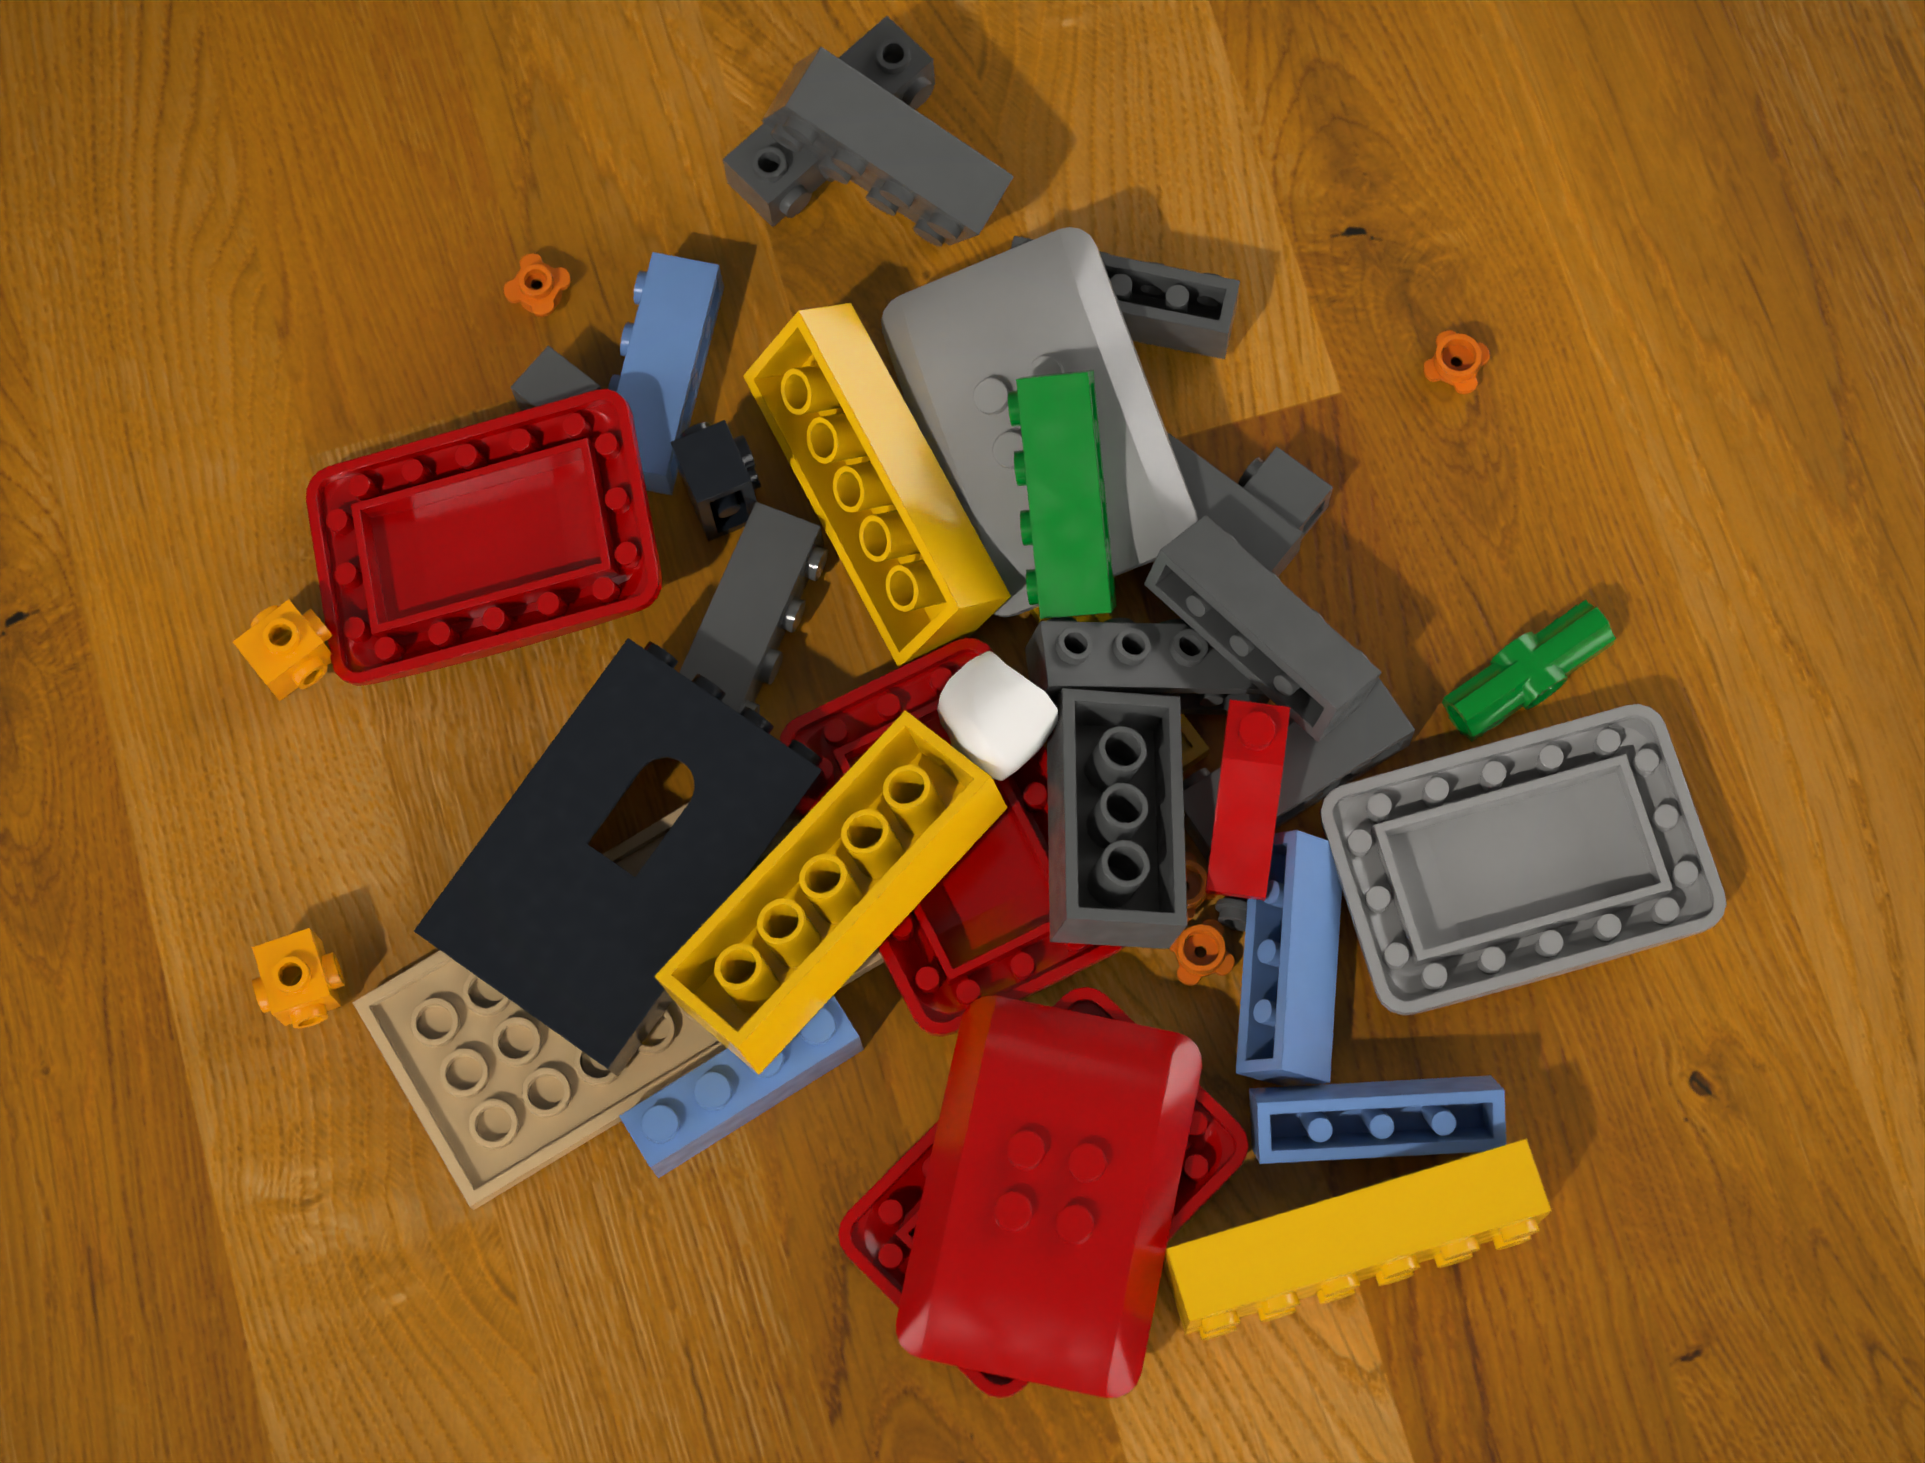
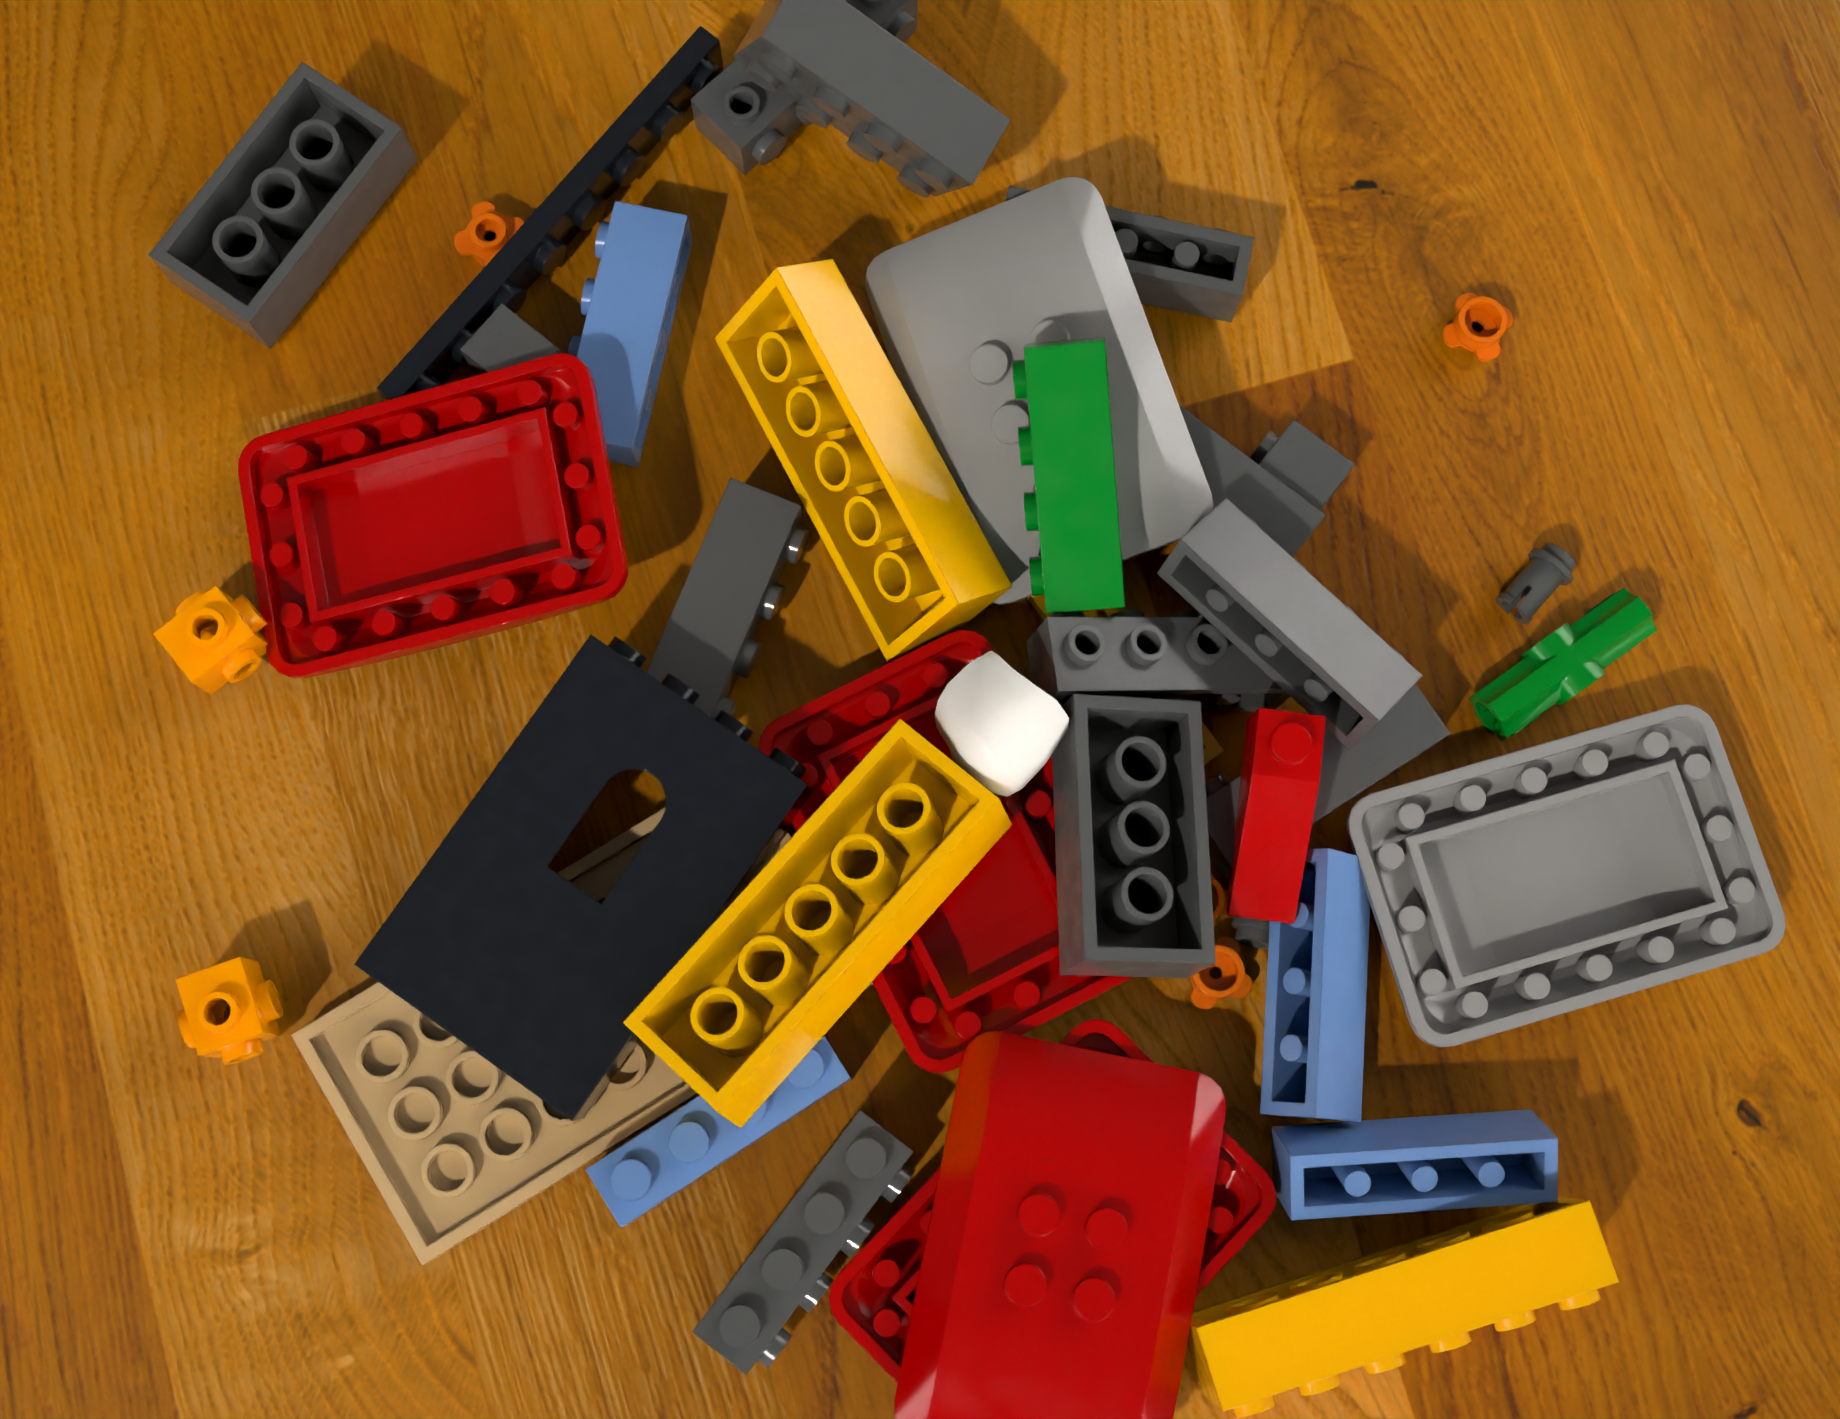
camera: 10 degrees left, 5 degrees up
black brick [671,420,761,542] -> none
none -> dark grey brick [149,62,418,349]
none -> black plate [377,26,724,401]
none -> dark grey brick [693,1110,916,1375]
none -> dark grey pin [1496,542,1576,624]

